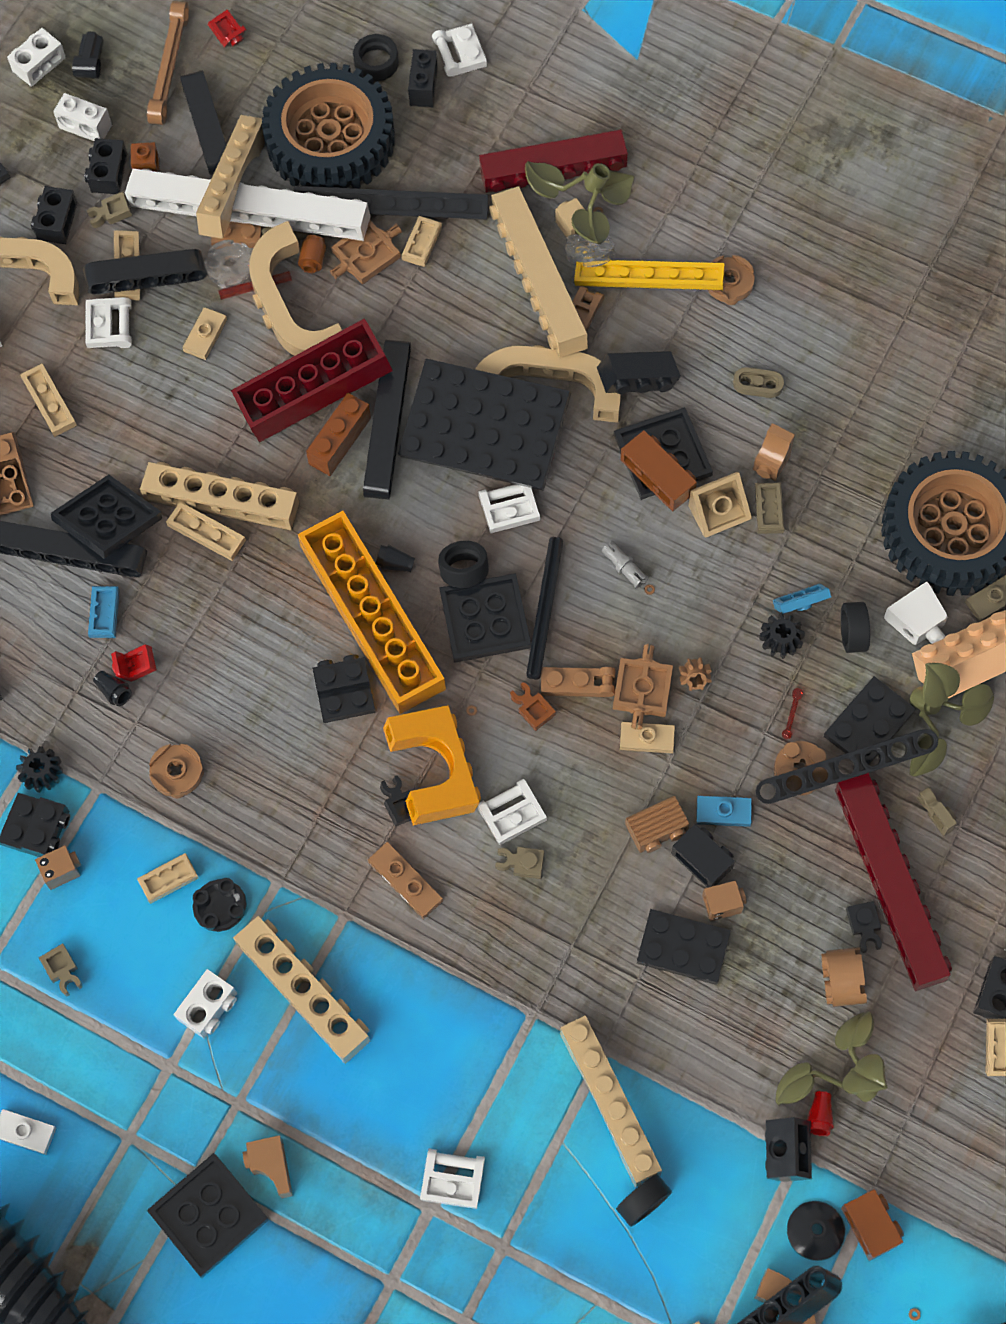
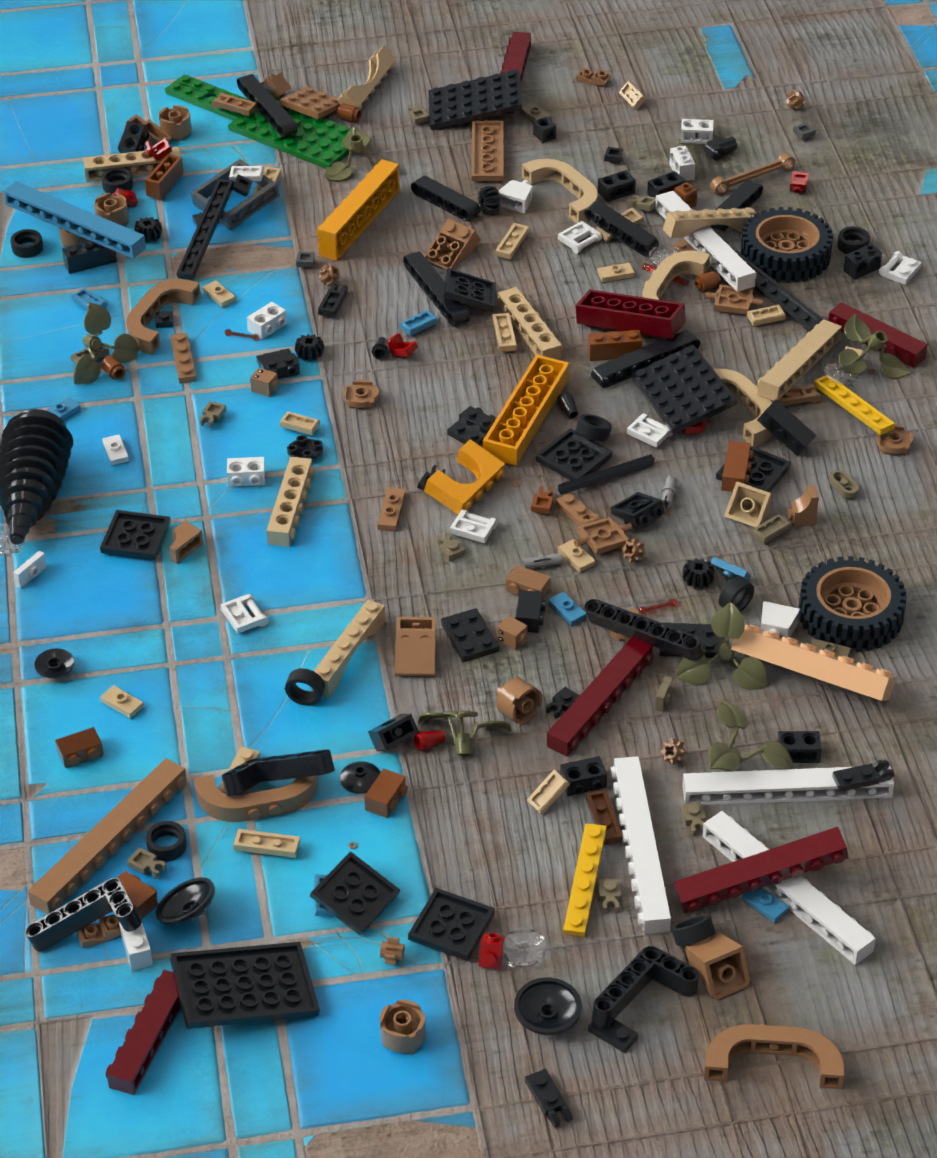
camera: 50 degrees right, 25 degrees down
none -> medium nougat slope [395,617,437,676]
none -> light grey pin [522,553,562,569]
none -> black plate [610,492,665,529]

